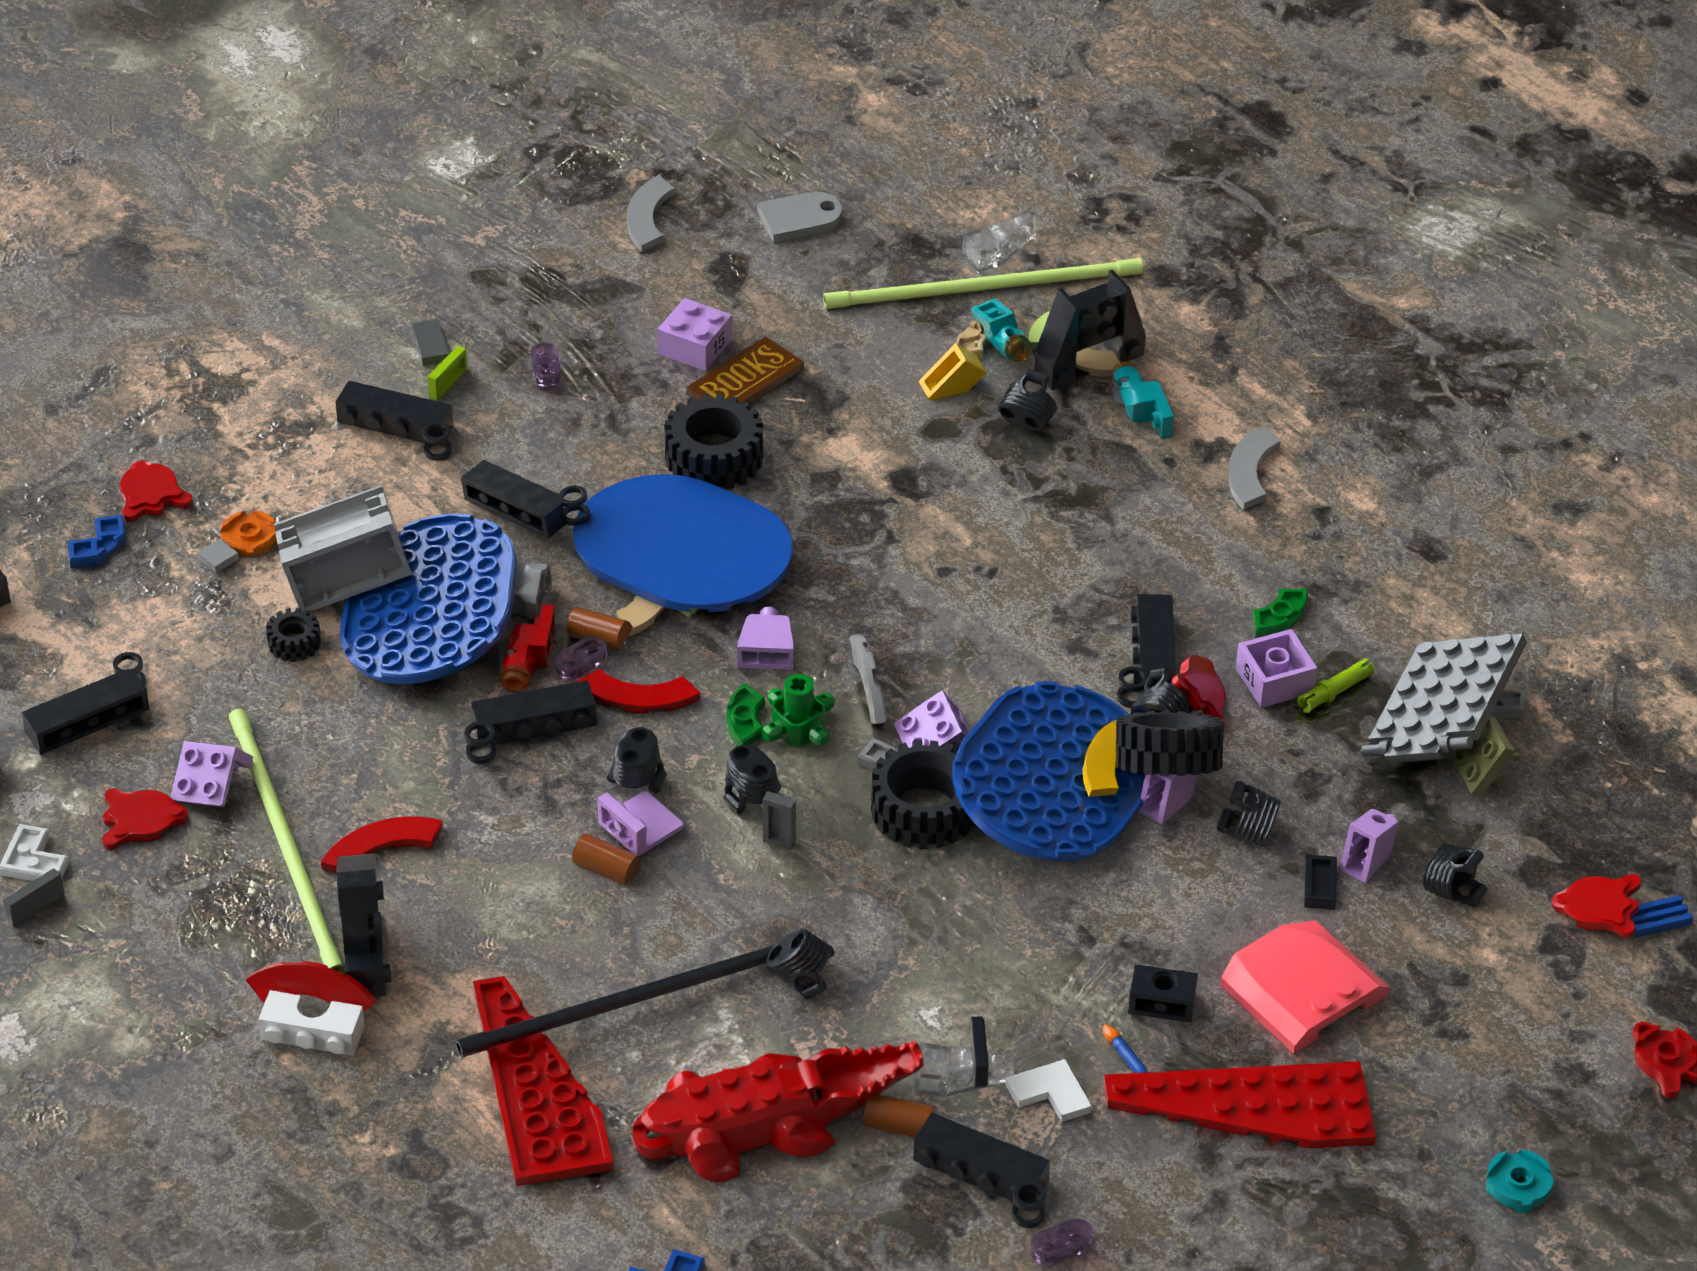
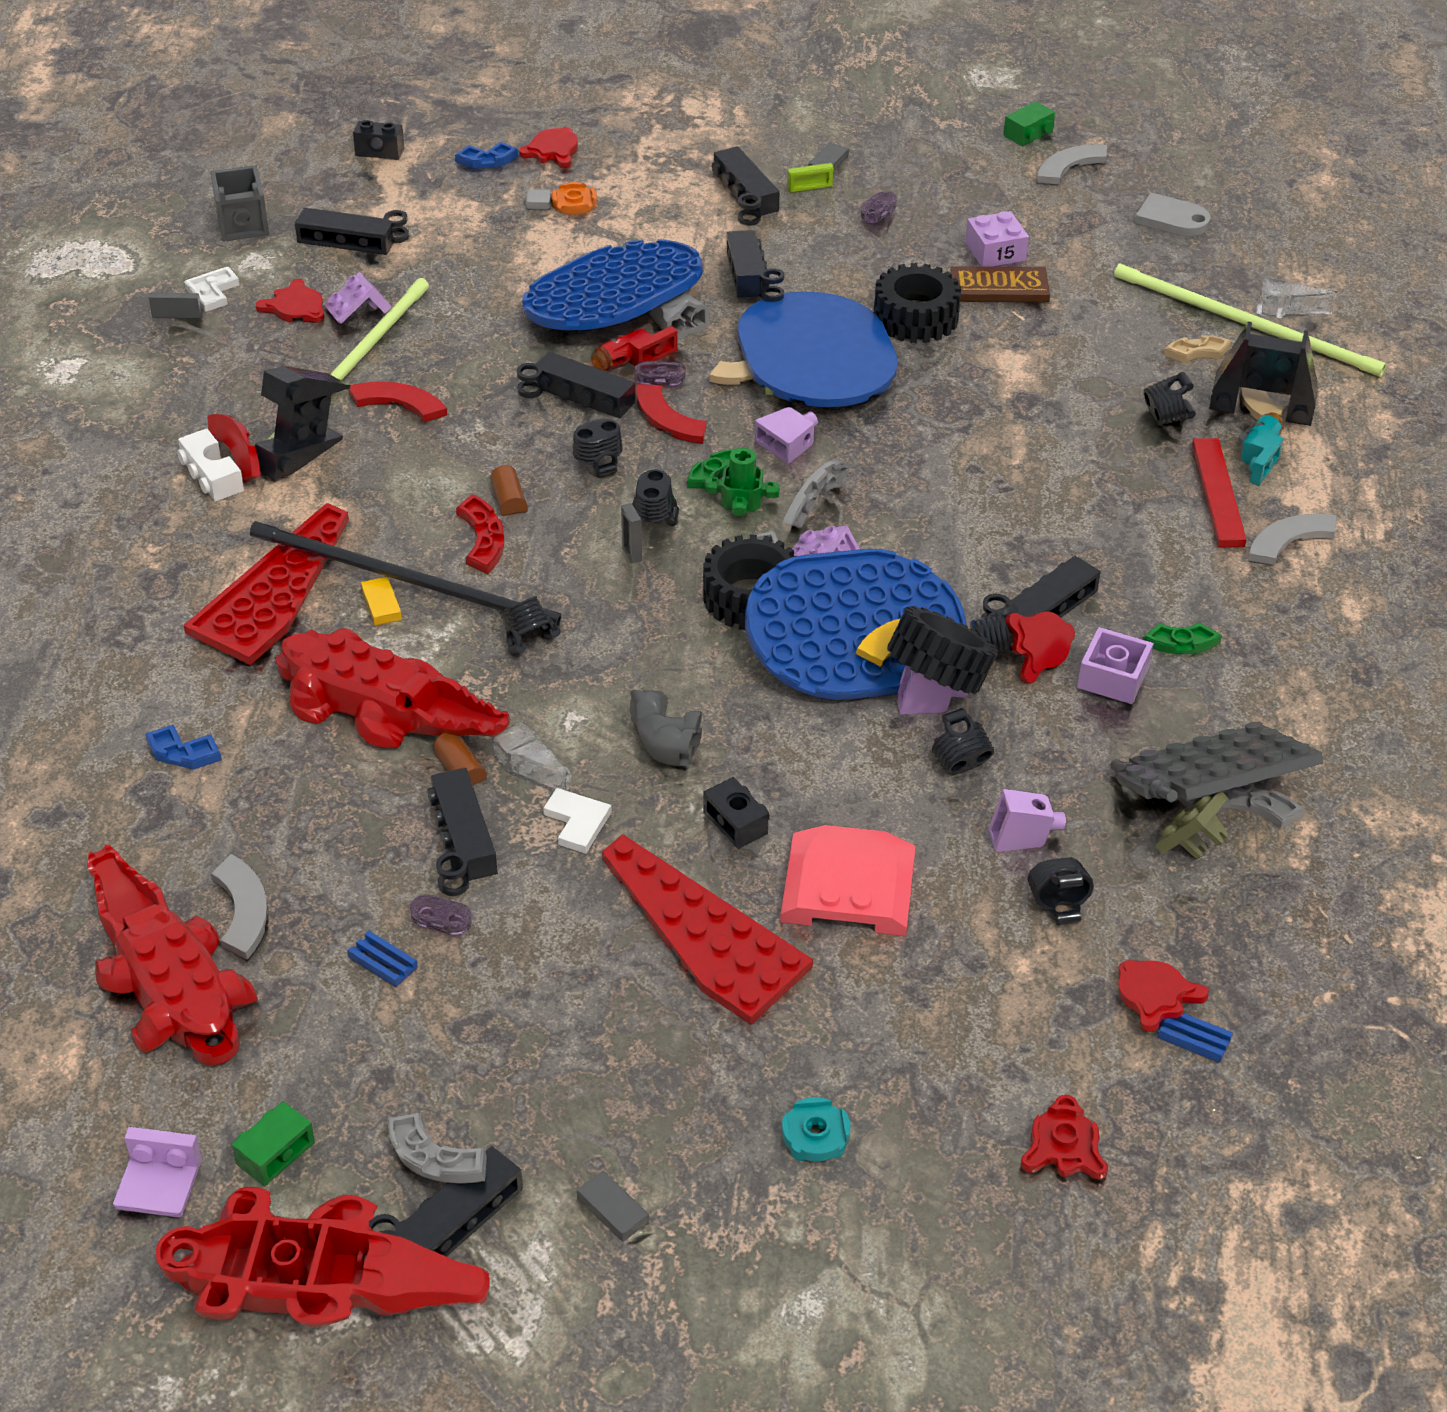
camera: 45 degrees right, 0 degrees up
black tyre [266,608,321,662] -> none
light grey panel [274,485,412,613] -> none
dark orange brick [566,607,633,651] -> none
lavender bracket [597,791,683,856] -> none
yellow slope [919,343,987,400] -> none
black tile [970,1016,989,1088] -> none
teal plate [971,298,1032,362] -> none
blue piece [1103,1024,1148,1073] -> none
lime pin [1297,658,1375,713] -> none
black tile [1304,854,1337,910] -> none
none -> yellow tile [361,576,402,626]
none -> red tile [456,494,505,574]
none -> dark grey animal [629,690,702,768]
none -> green brick [1003,101,1055,147]
none -> red tile [1192,438,1247,547]

